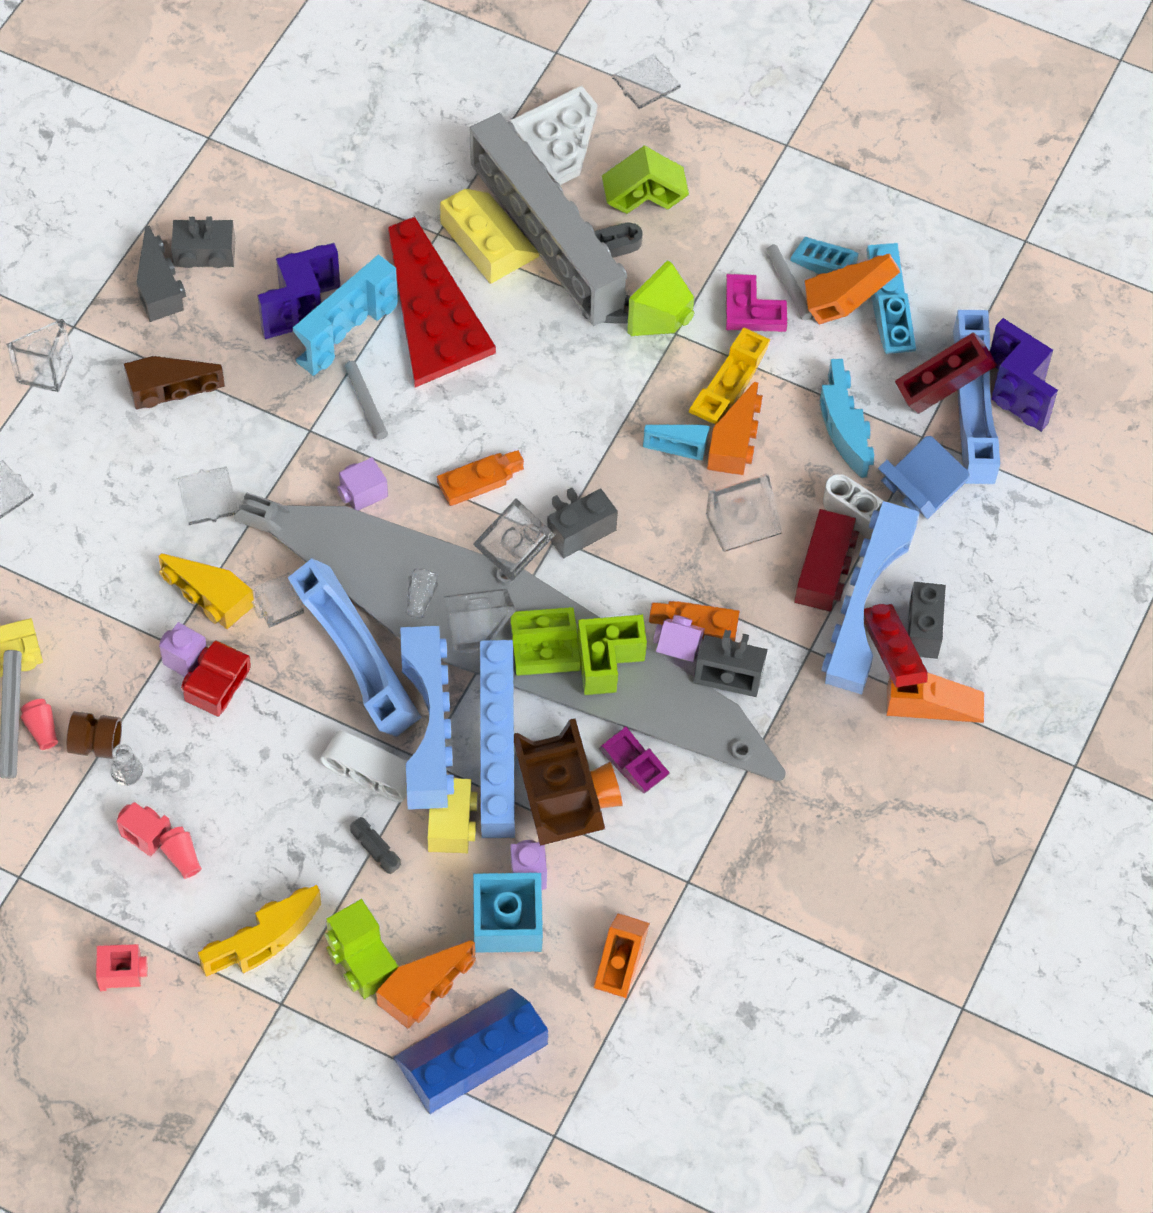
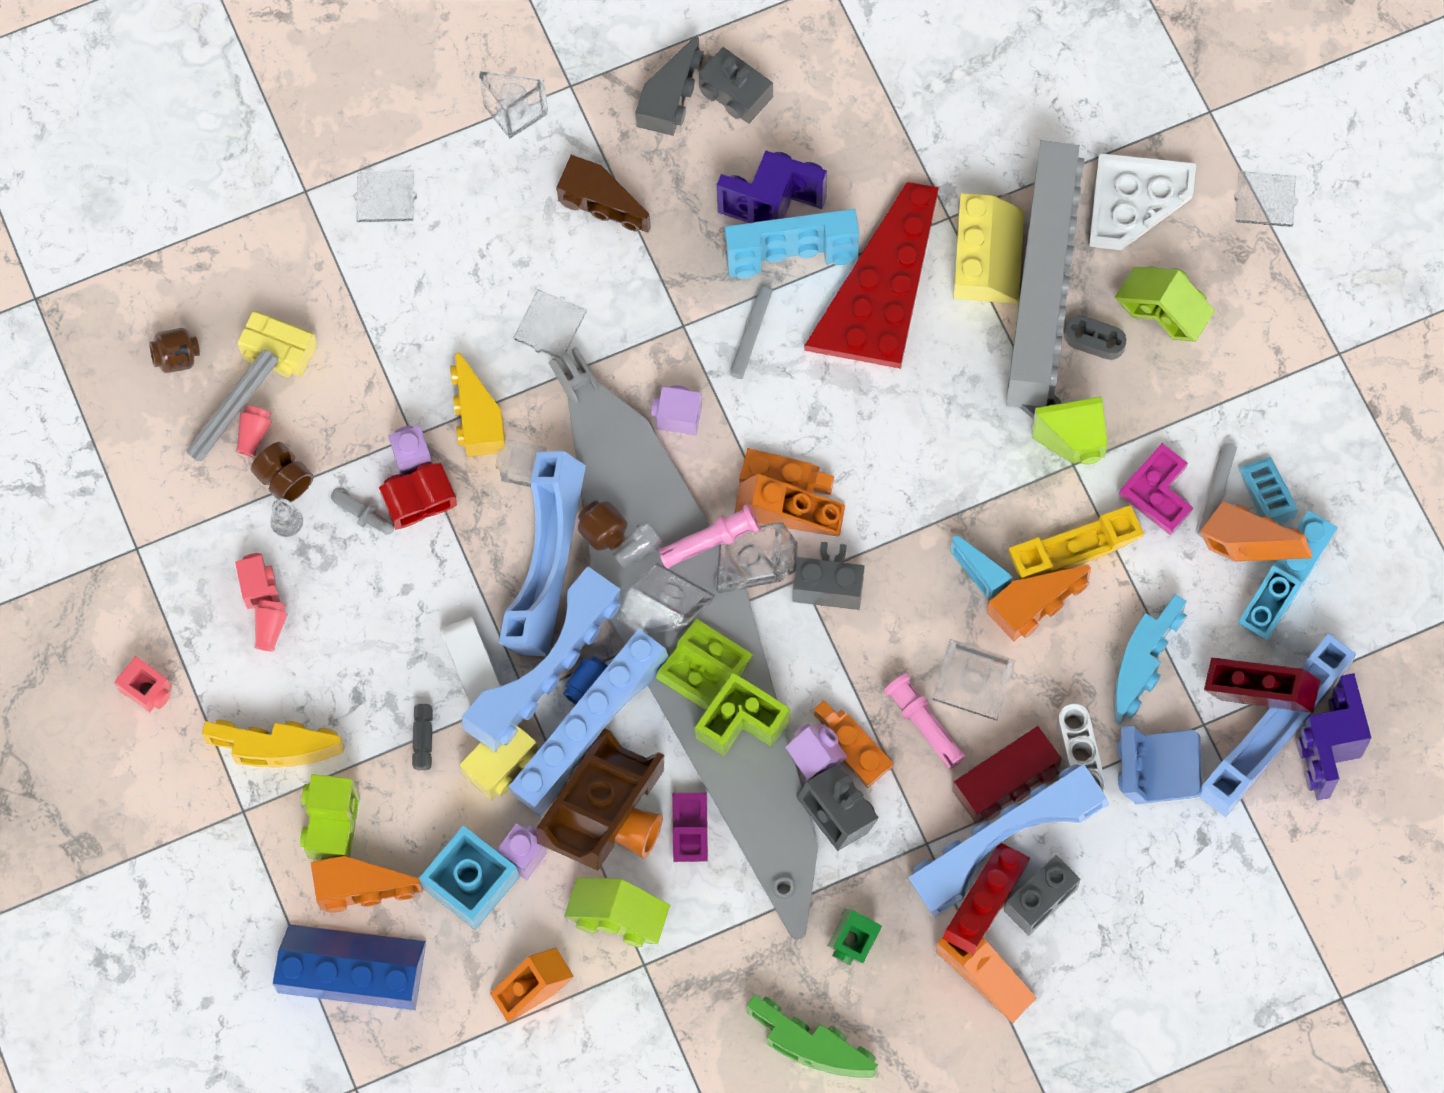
camera: 45 degrees right, 10 degrees up
none -> light grey piece [331,489,394,535]
none -> blue brick [563,657,608,705]
none -> lime brick [564,877,670,947]
none -> reddish brown head [578,501,628,551]
none -> bright pink pin [658,503,761,569]
none -> orange slope [734,474,845,537]
none -> bright green slope [747,995,878,1078]
none -> green brick [827,908,882,965]
none -> bright pink pin [883,673,966,770]

